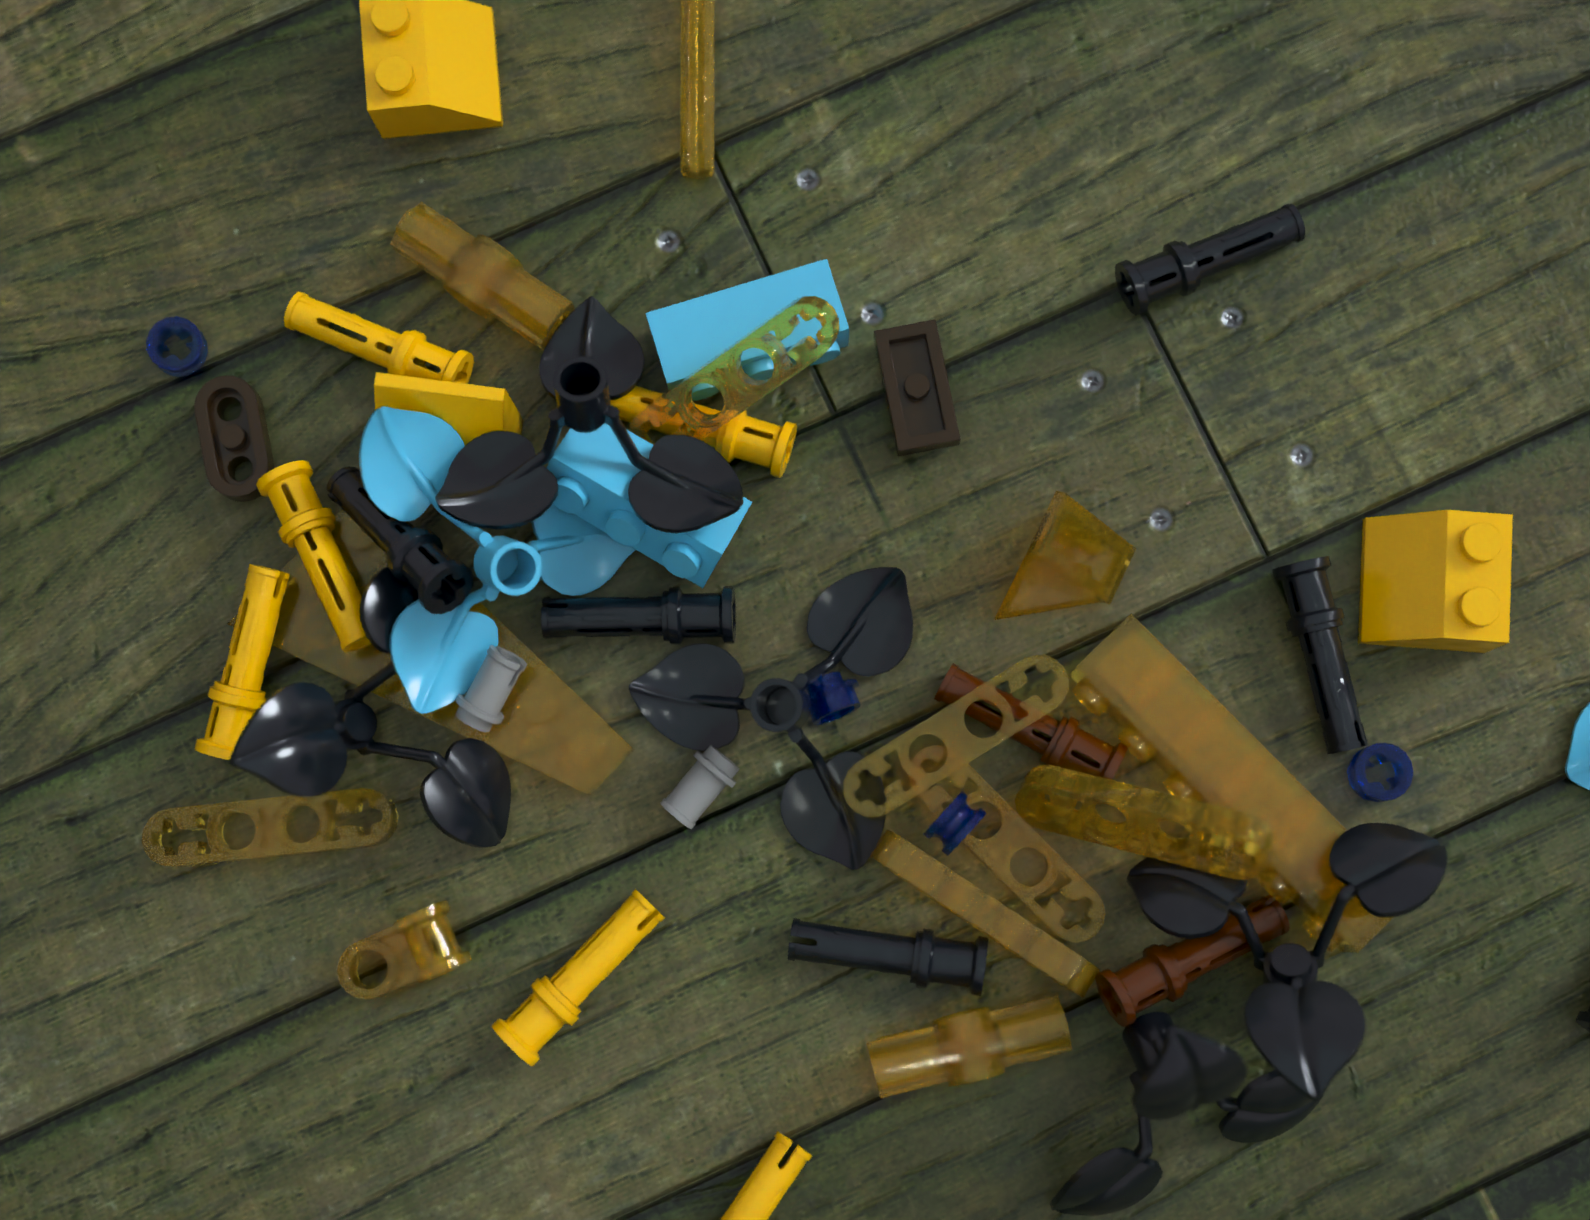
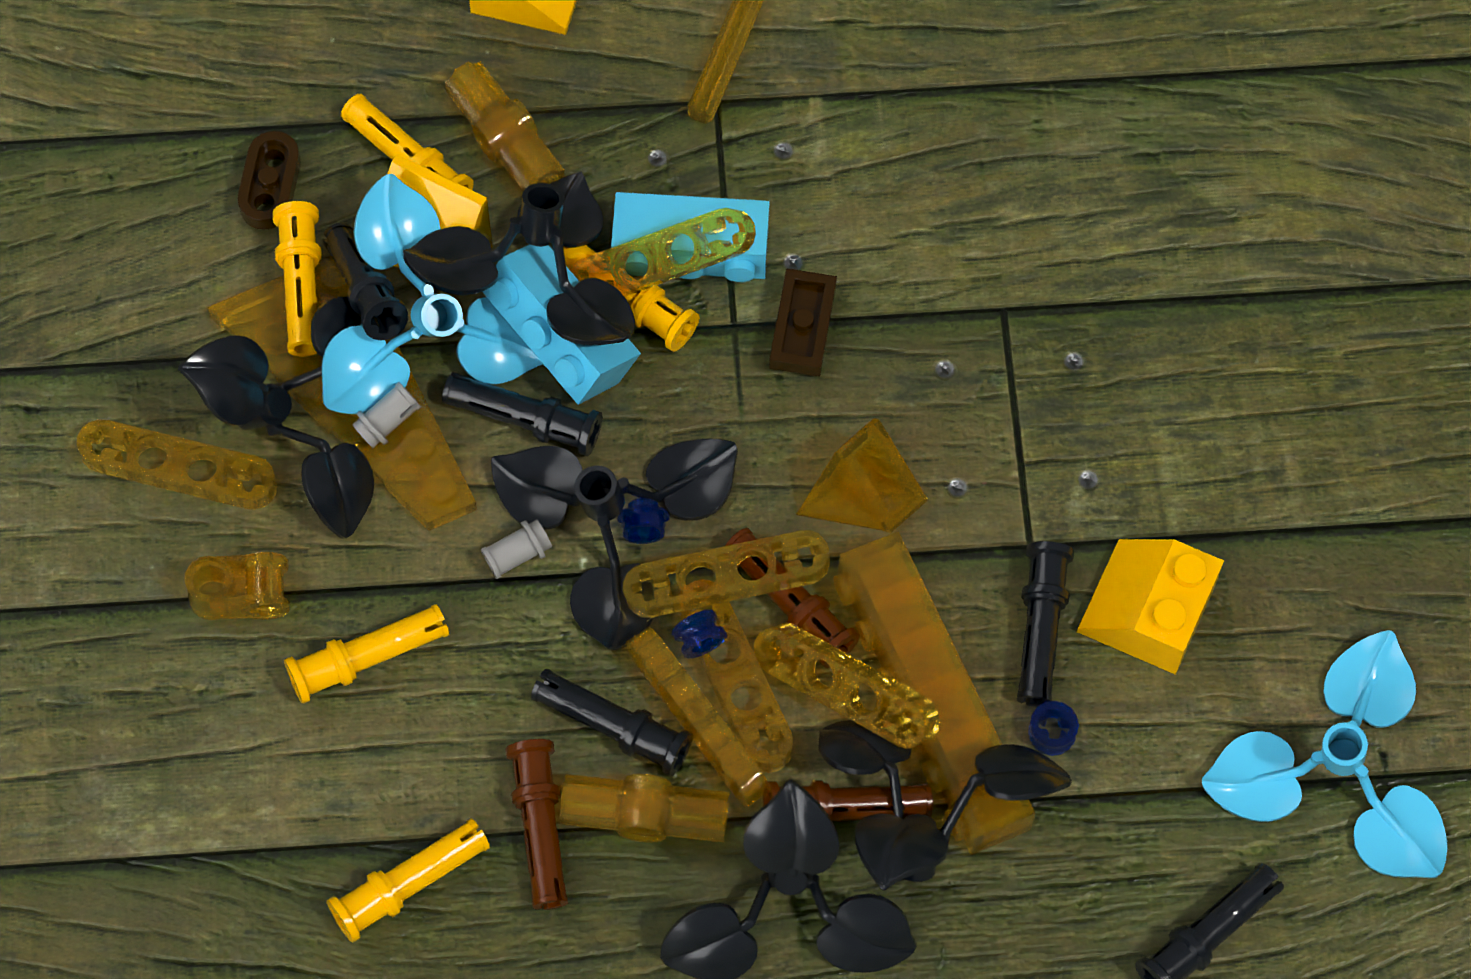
camera: 15 degrees right, 15 degrees down
clear blue bush [146,316,208,377] -> none
yellow pin [194,564,290,760] -> none
black pin [1115,203,1305,316] -> none
none -> reddish brown pin [505,739,568,910]

